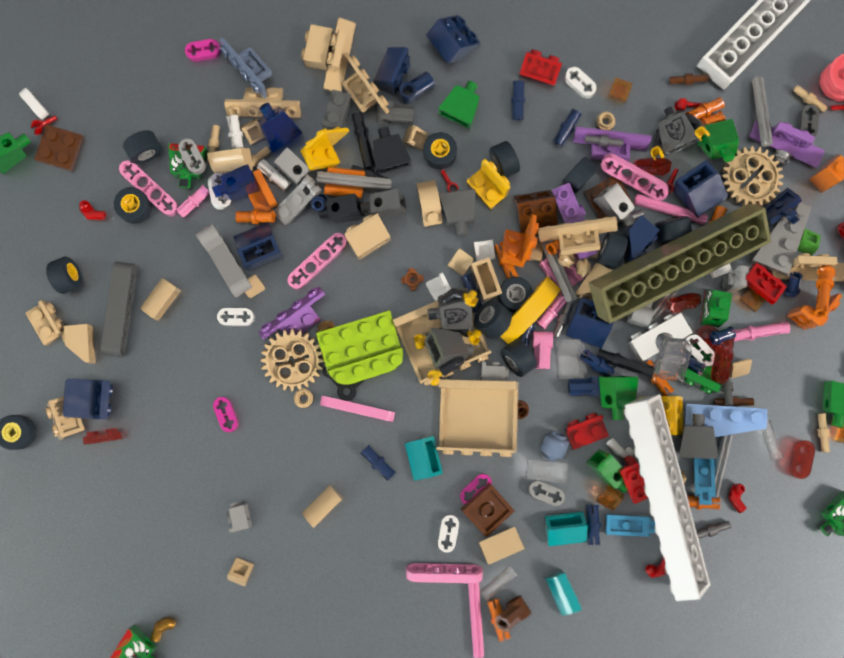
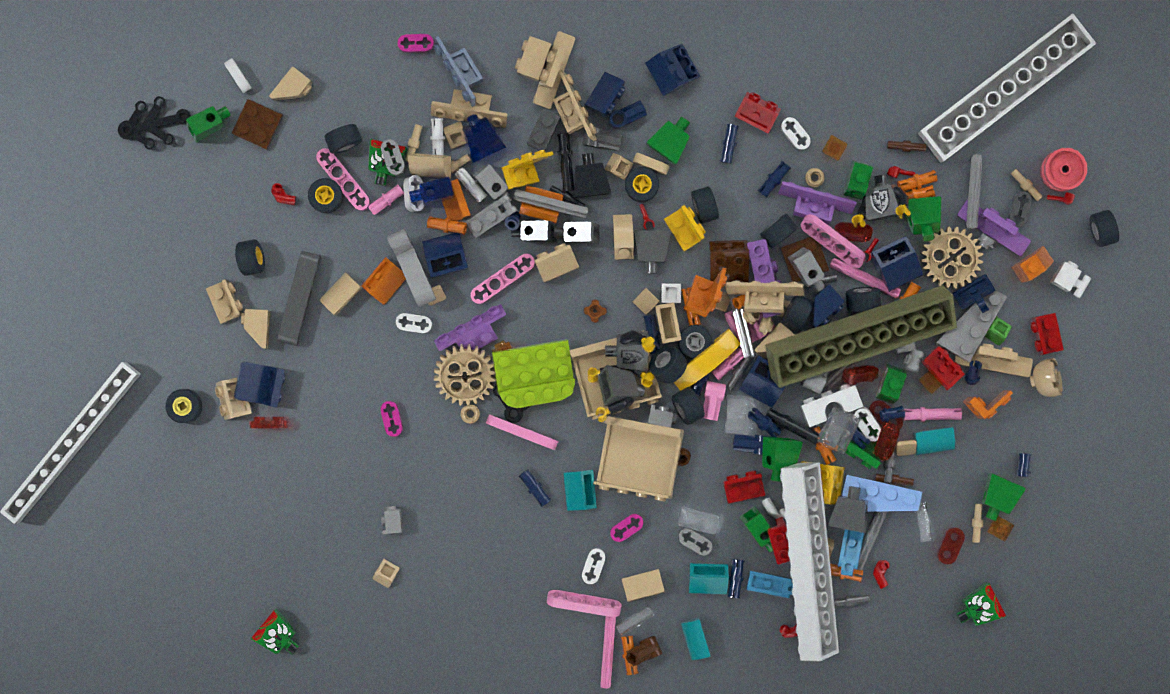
camera: 10 degrees right, 5 degrees up
red hand [31,115,57,135] -> none
pearl gold arm [150,617,176,642] -> none
tan brick [302,485,343,528] -> none
white panel [426,272,451,302] -> none
reddish brown plate [460,482,515,538] -> none
sand blue head [541,431,569,461] -> none
flat silver bar [584,135,623,147] -> none
clear orange plate [597,485,624,511] -> none
orange pin [815,265,836,318] -> none
none -> tan slope [269,66,313,101]
none -> orange panel [361,257,406,305]
none -> tan beam [633,153,670,175]
none -> green torso [843,160,873,200]
none -> teal brick [913,427,955,455]

